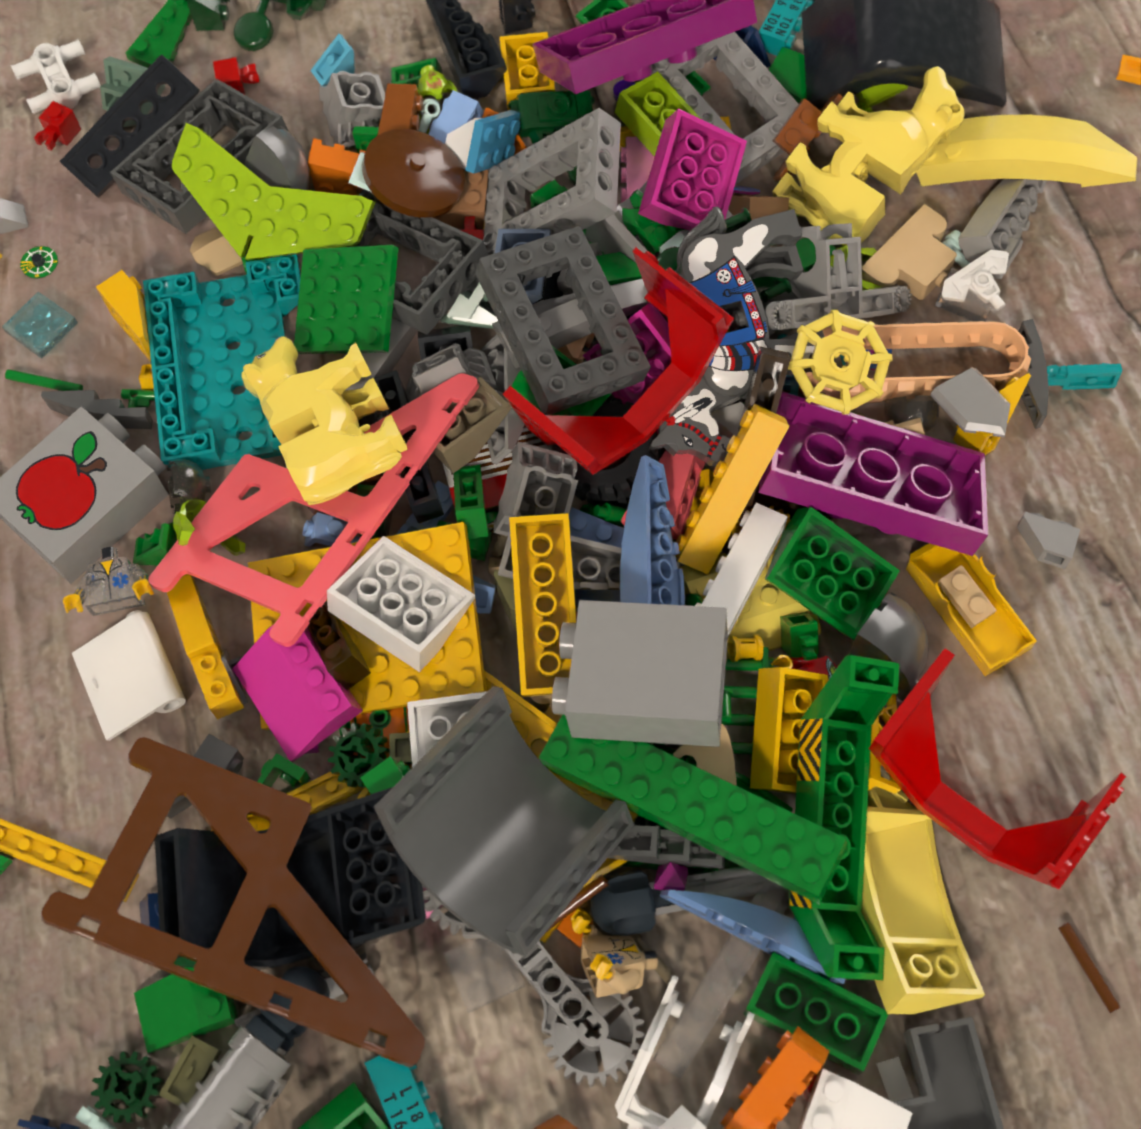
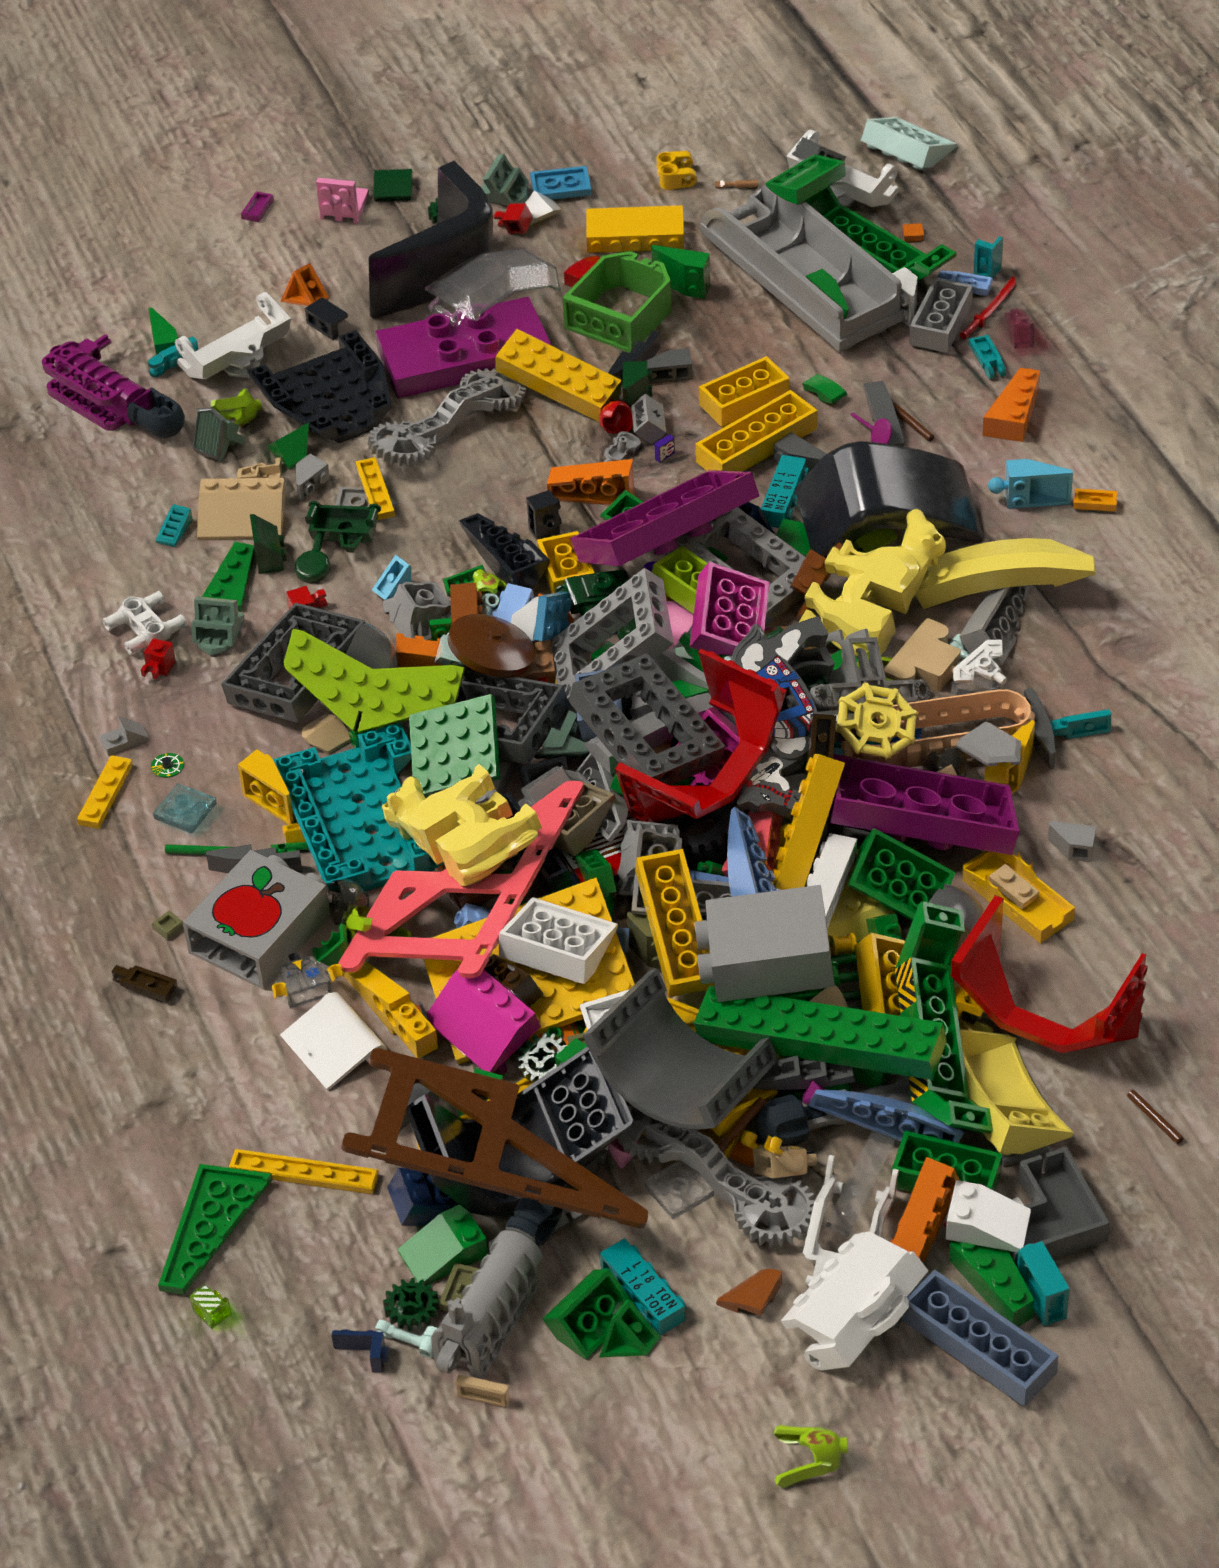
camera: 10 degrees left, 20 degrees down
black plate [59,54,200,198] -> none
none -> medium azure slope [988,459,1073,509]

